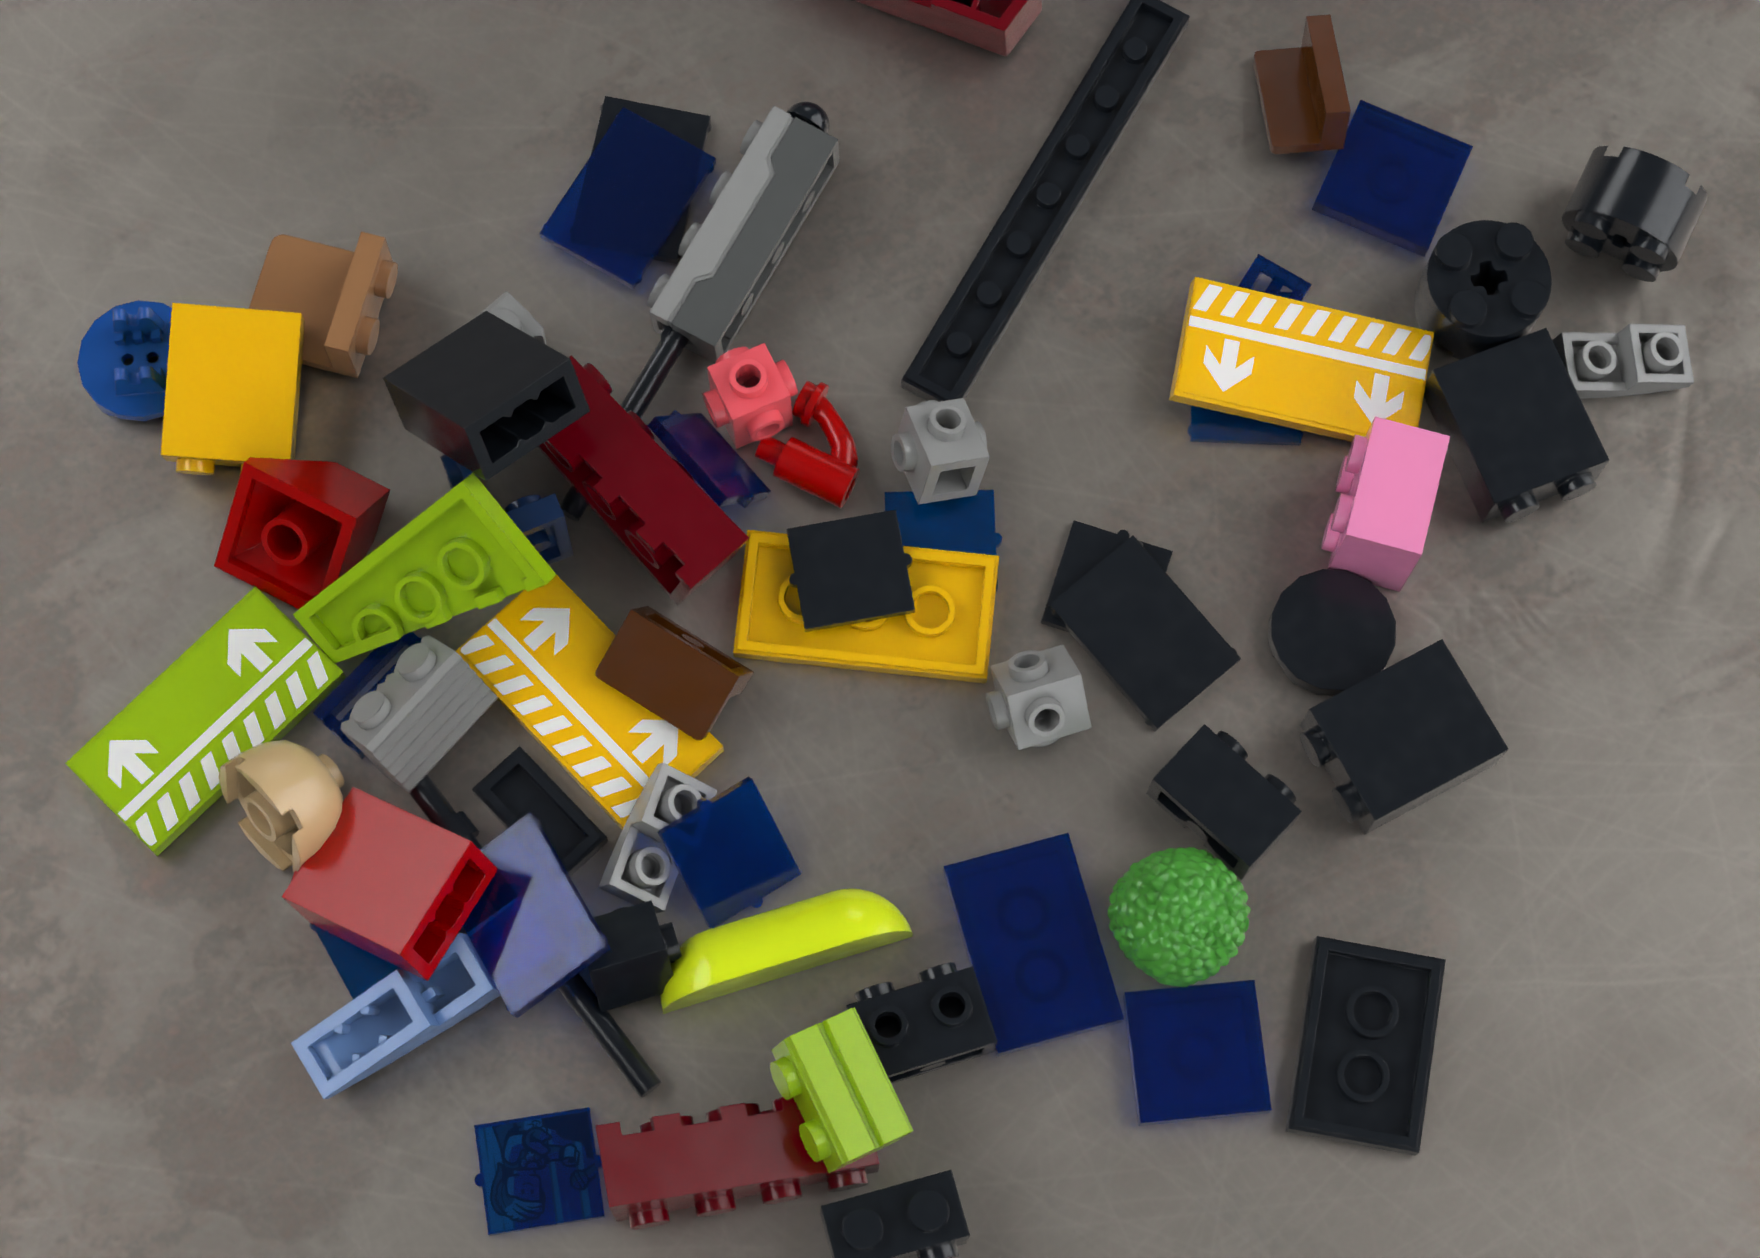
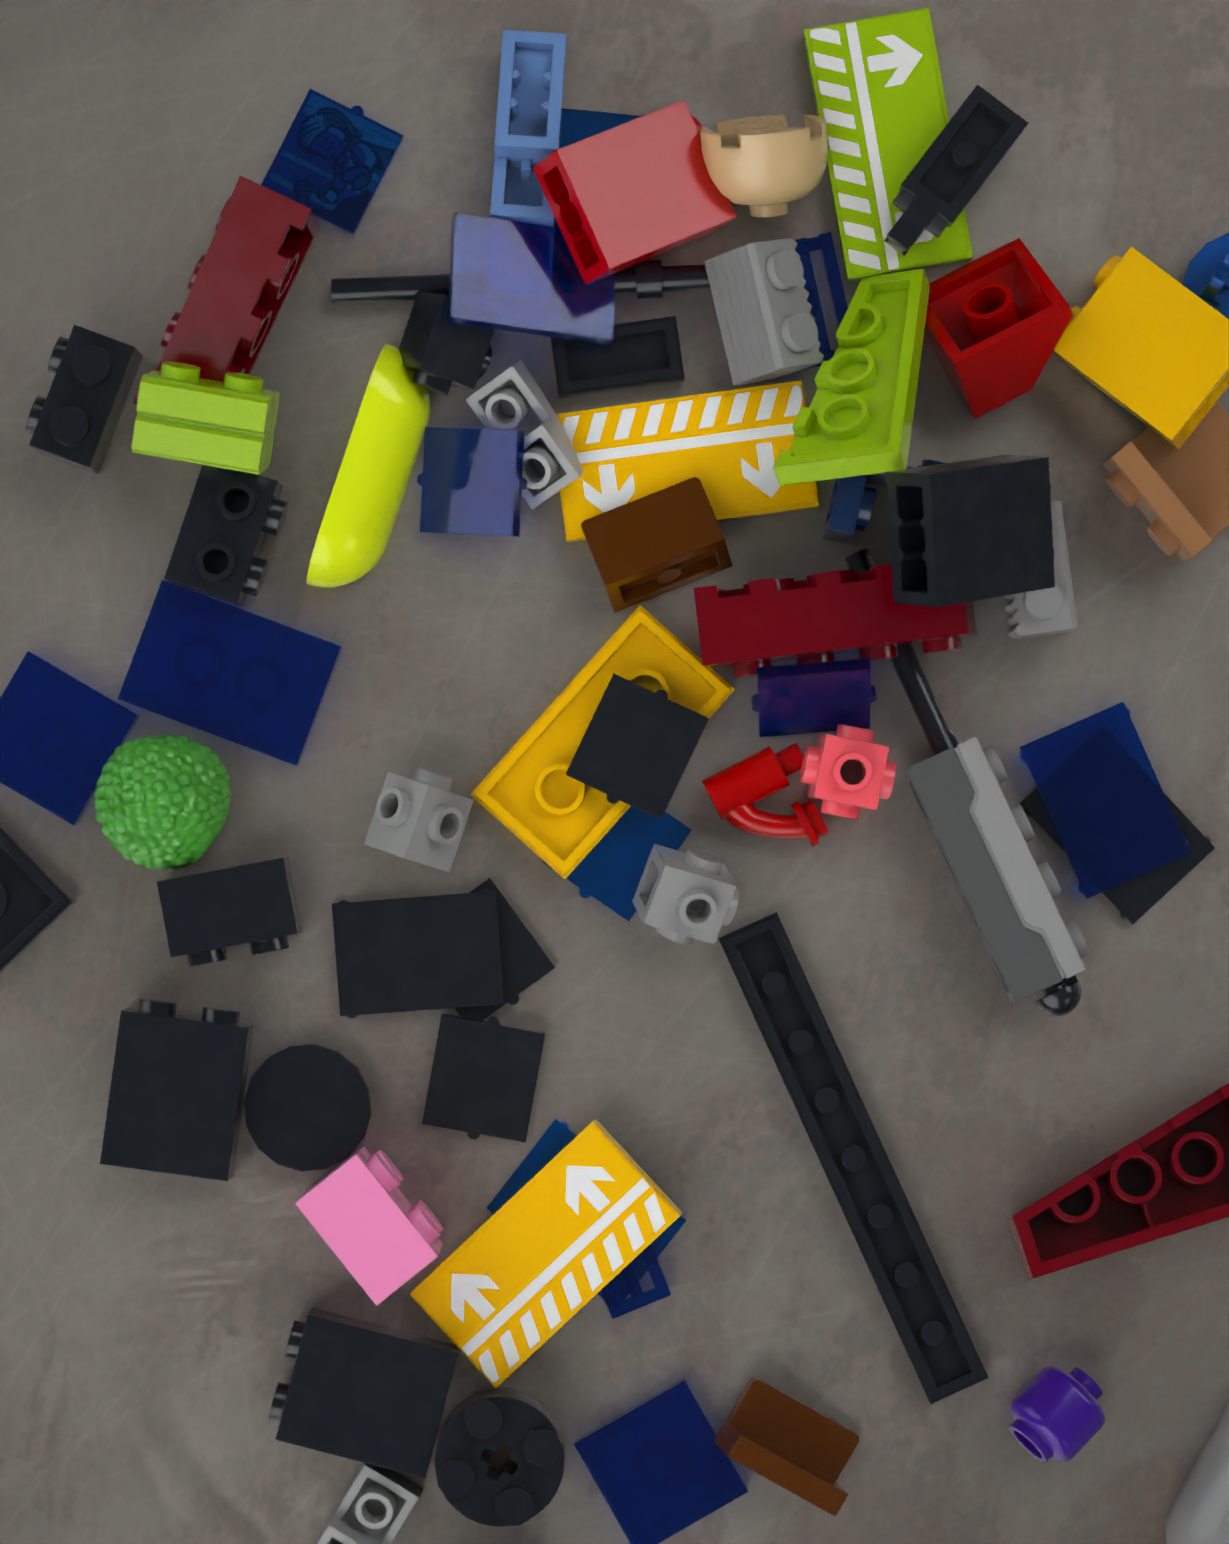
camera: 130 degrees right, 15 degrees up
none -> black piece [422,1013,545,1142]
none -> black hinge [884,84,1028,256]

